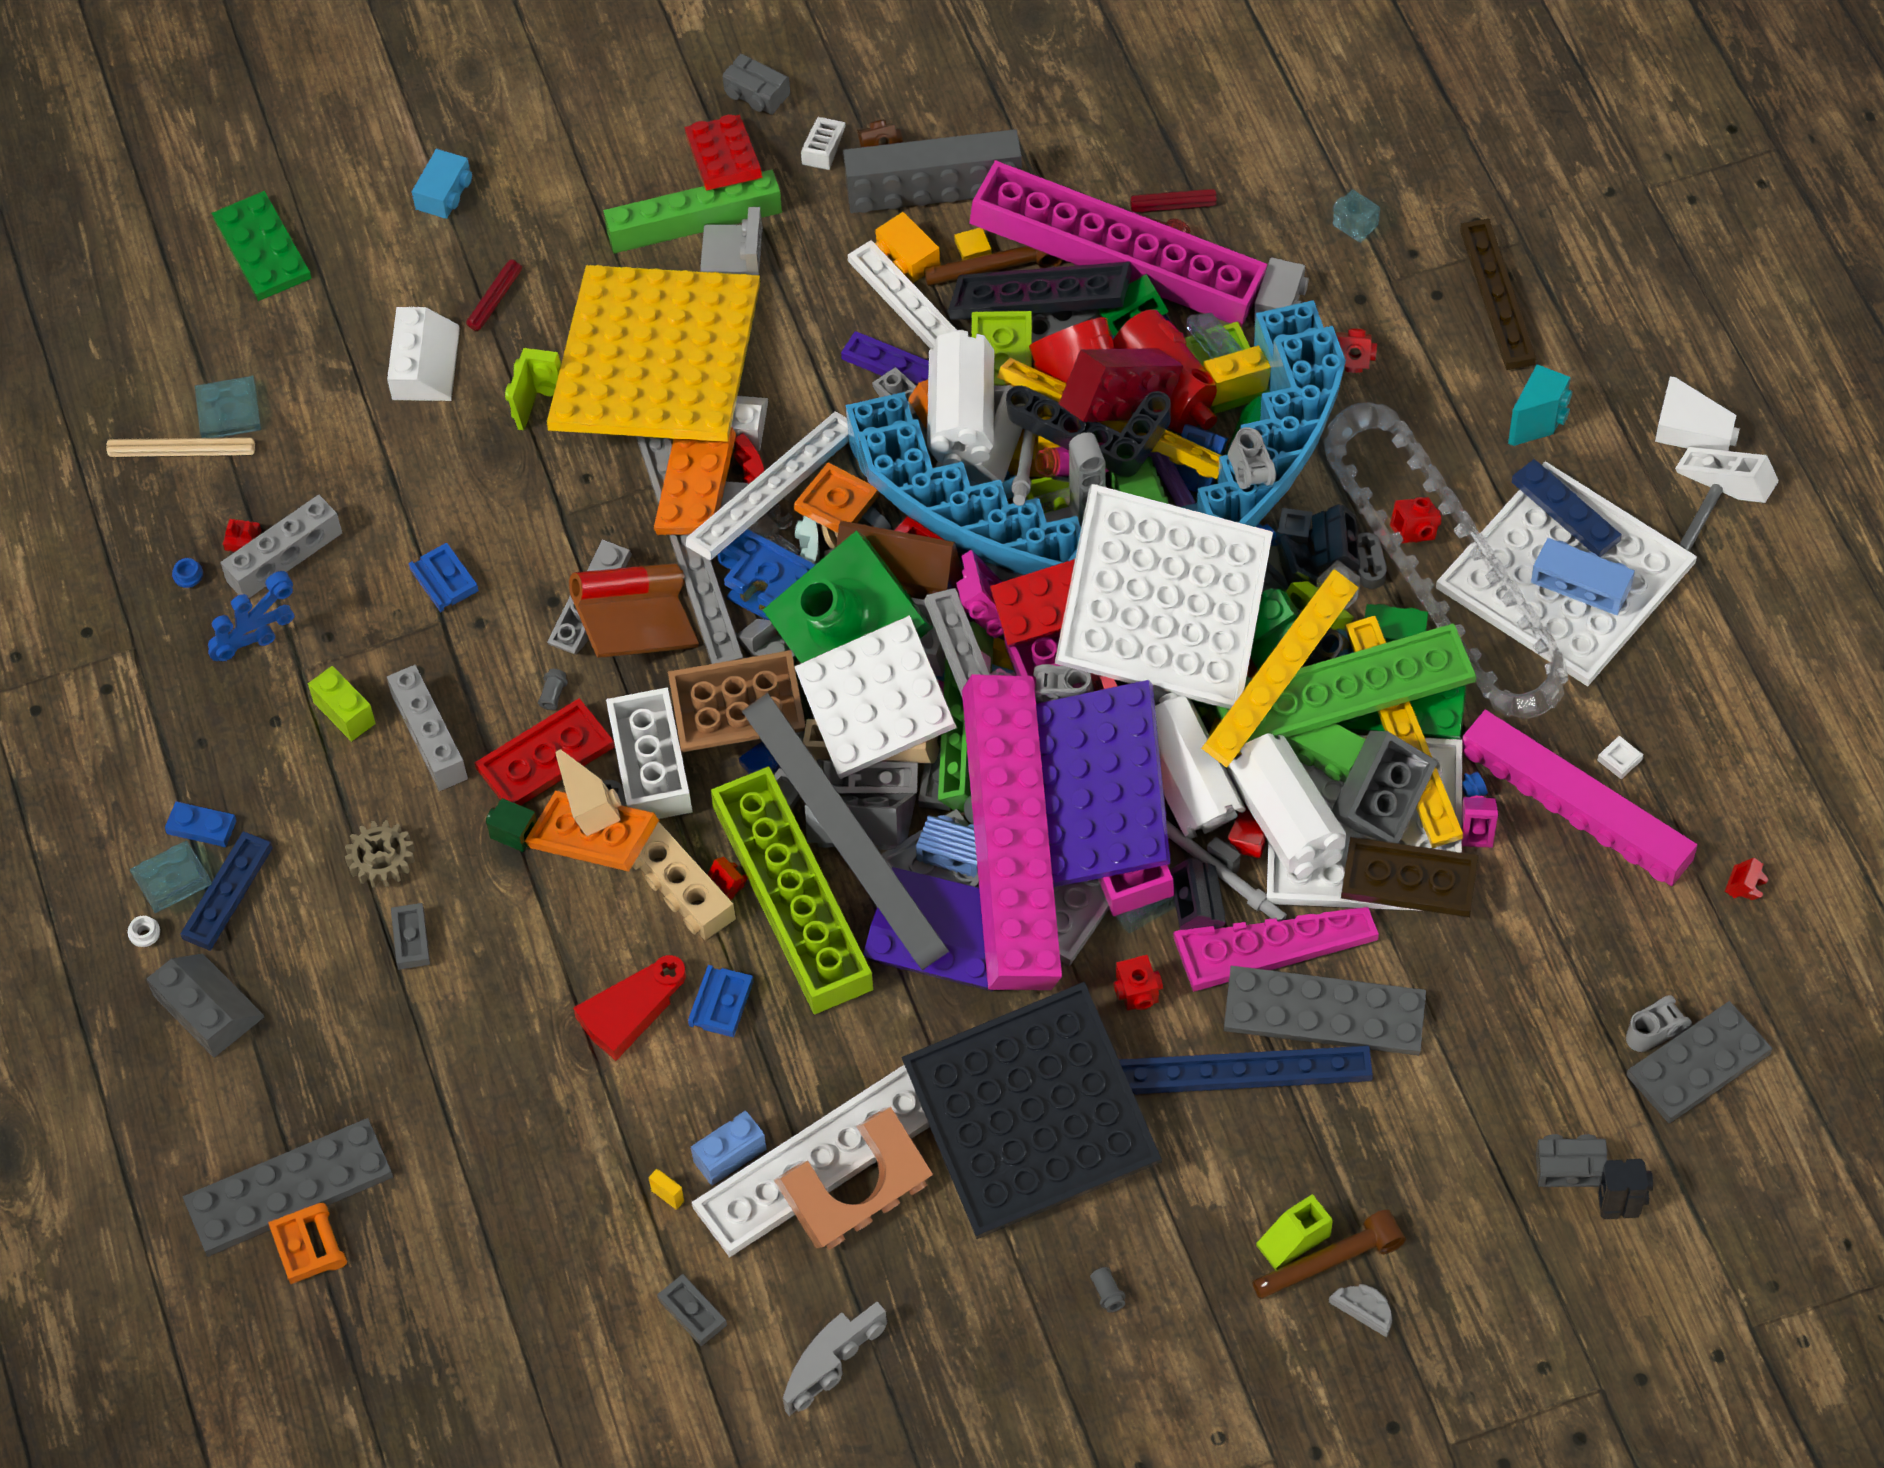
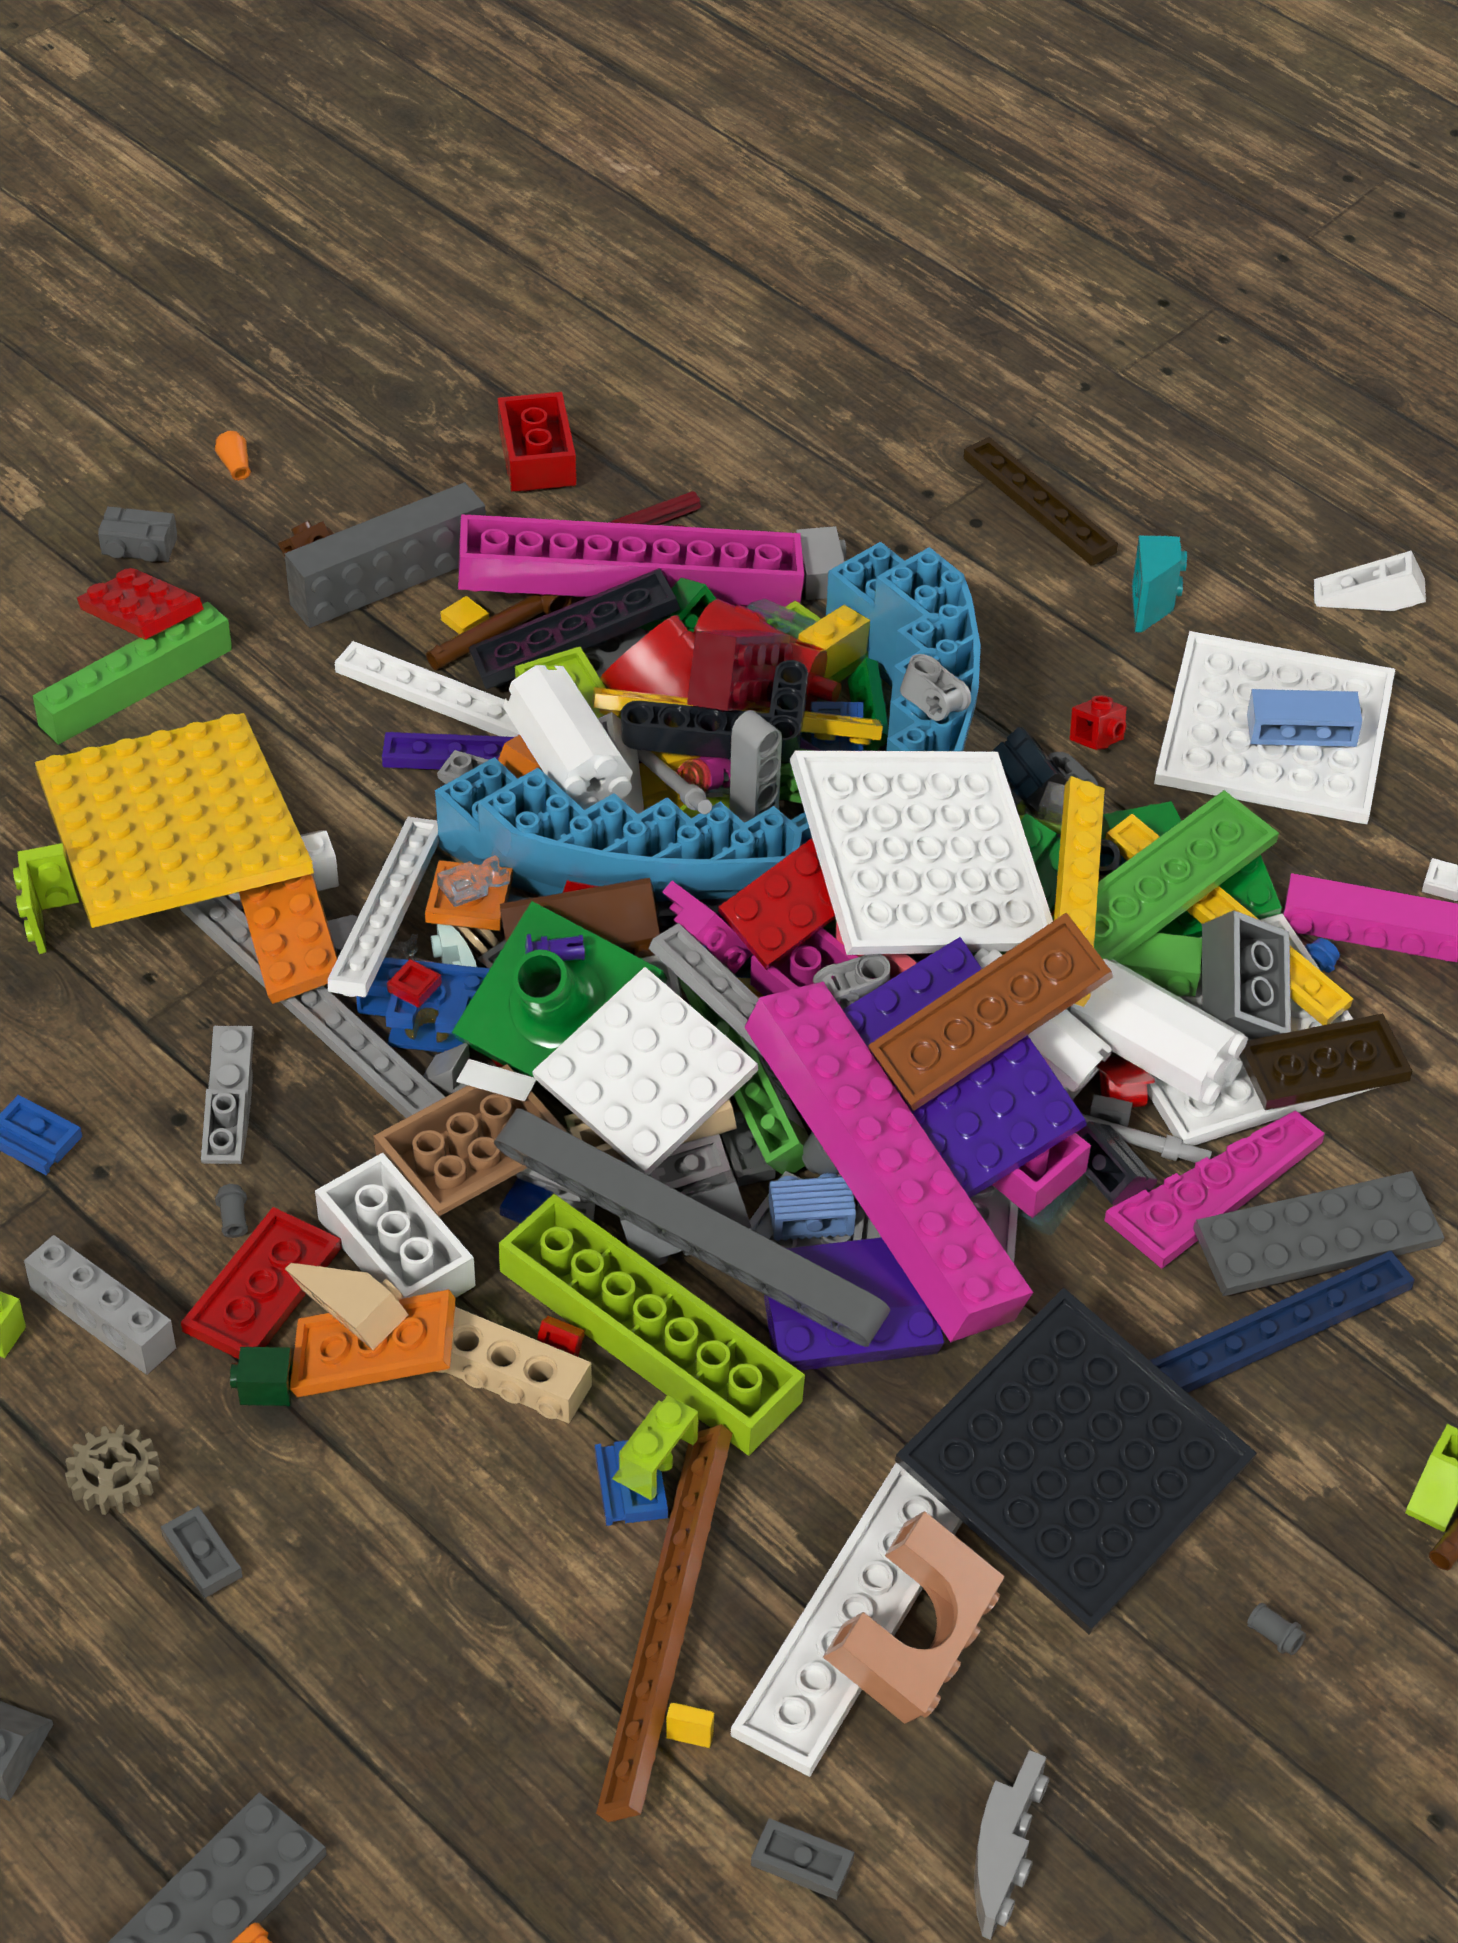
camera: 30 degrees left, 10 degrees down
dark orange door [569,563,699,658] -> none
red piece [573,955,686,1061] -> none
medium blue brick [691,1111,767,1186] -> none
light grey bracket [700,207,763,275] -> none
red slope [734,433,765,484] -> none
white slope [801,117,846,170] -> none
light orange brick [875,212,940,283] -> none
red brick [1114,955,1163,1011] -> none
clear piece [1324,402,1569,720] -> none
clear light blue brick [1333,189,1380,243] -> none
dark pink slope [1462,796,1498,848] -> none
dark blue plate [1512,459,1622,557] -> none
white slope [1655,376,1740,451] -> none
dark grey bar [1679,484,1723,551] -> none
none -> orange cone [215,431,251,480]
none -> red tile [387,959,442,1008]
none -> clear plate [437,855,510,907]
none -> white sticker [456,1059,536,1102]
none -> red brick [497,392,576,492]
none -> dark purple pin [525,934,585,961]
none -> dark orange plate [596,1424,732,1822]
none -> lime window [612,1395,698,1501]
none -> dark orange plate [868,912,1113,1111]

